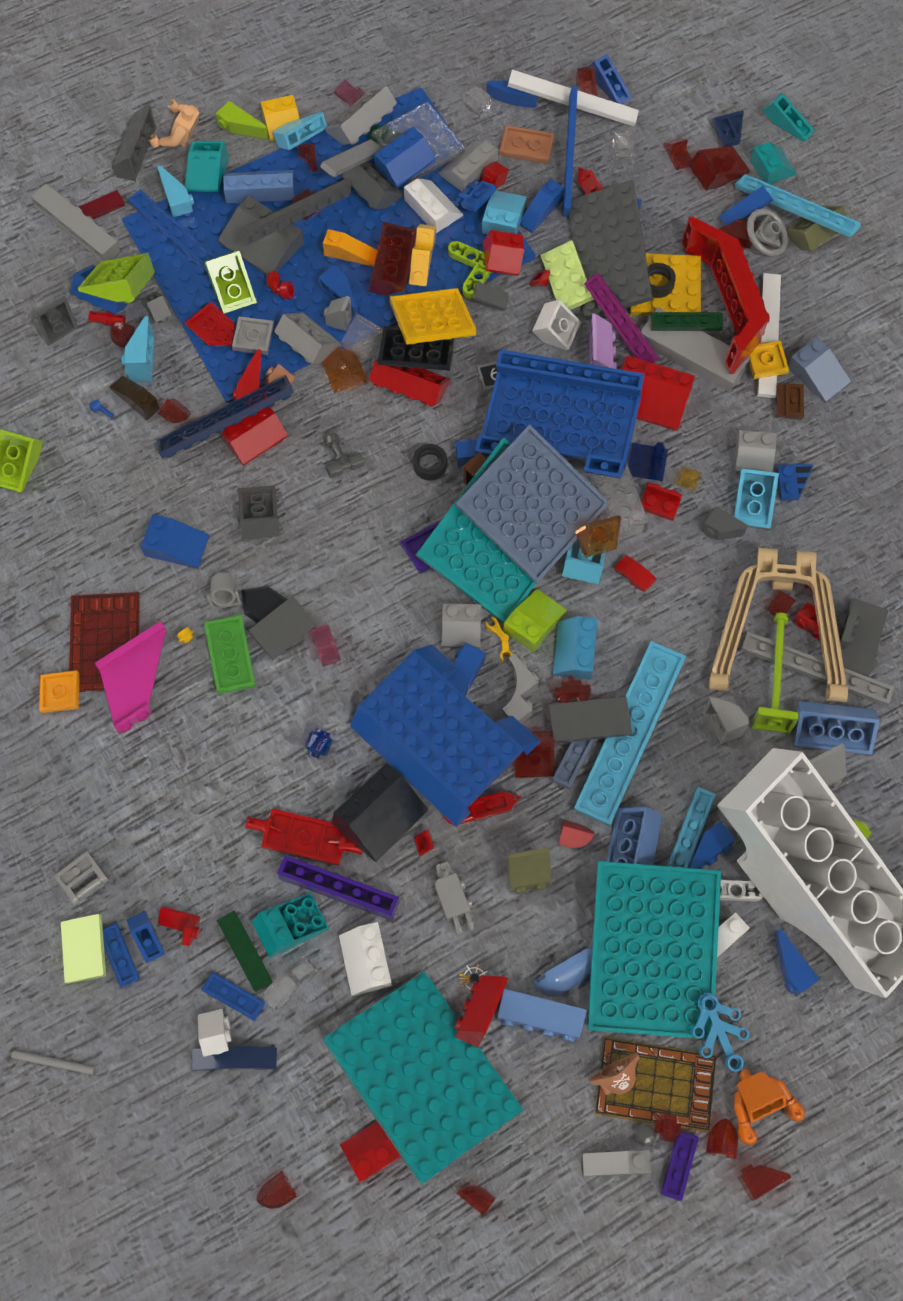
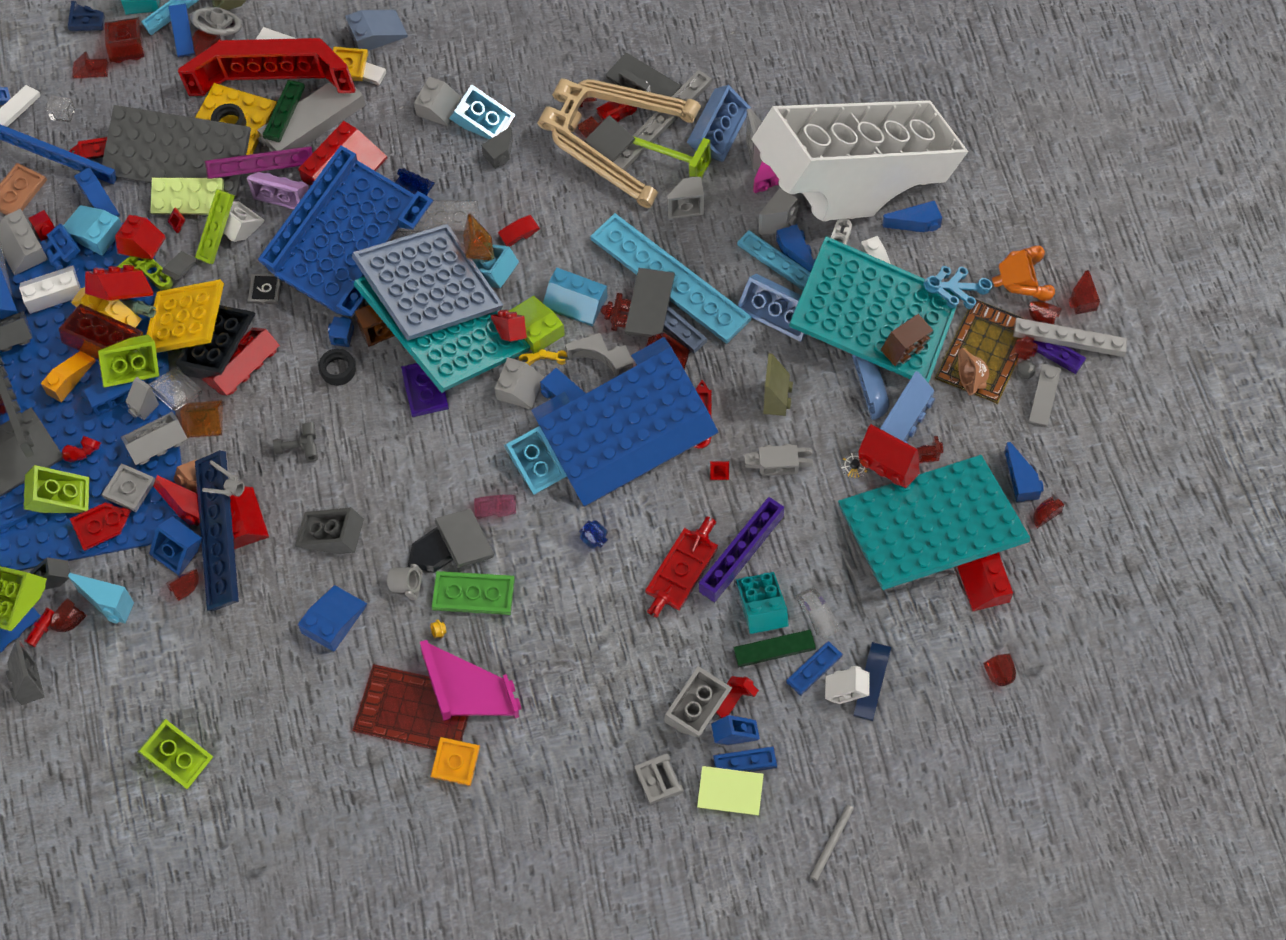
camera: 70 degrees left, 5 degrees down
blue hand [89,400,114,418] -> none
dark brown slope [109,376,160,420] -> none
black slope [331,763,428,862] -> none
white slope [339,922,392,996] -> none
red brick [558,820,594,848] -> none
red bracket [638,483,682,521] -> none
clear yellow tile [677,467,701,491] -> none
reddish brown plate [776,383,804,419] -> none
blue wing [777,464,813,501] -> none
none -> red slope [85,265,153,301]
none -> lime slope [98,335,159,387]
none -> sand green pin [121,299,156,318]
none -> blue slope [149,516,202,576]
none -> lime plate [195,189,235,264]
none -> light grey plant [202,461,245,497]
none -> red slope [491,310,527,341]
none -> medium azure slope [504,426,567,495]
none -> dark grey tile [585,115,635,162]
none -> light grey slope [664,666,732,738]
none -> reddish brown brick [881,313,933,366]
none -> clear red bracket [917,436,943,463]
none -> blue slope [1004,442,1044,502]
none -> light grey plate [1013,318,1127,357]

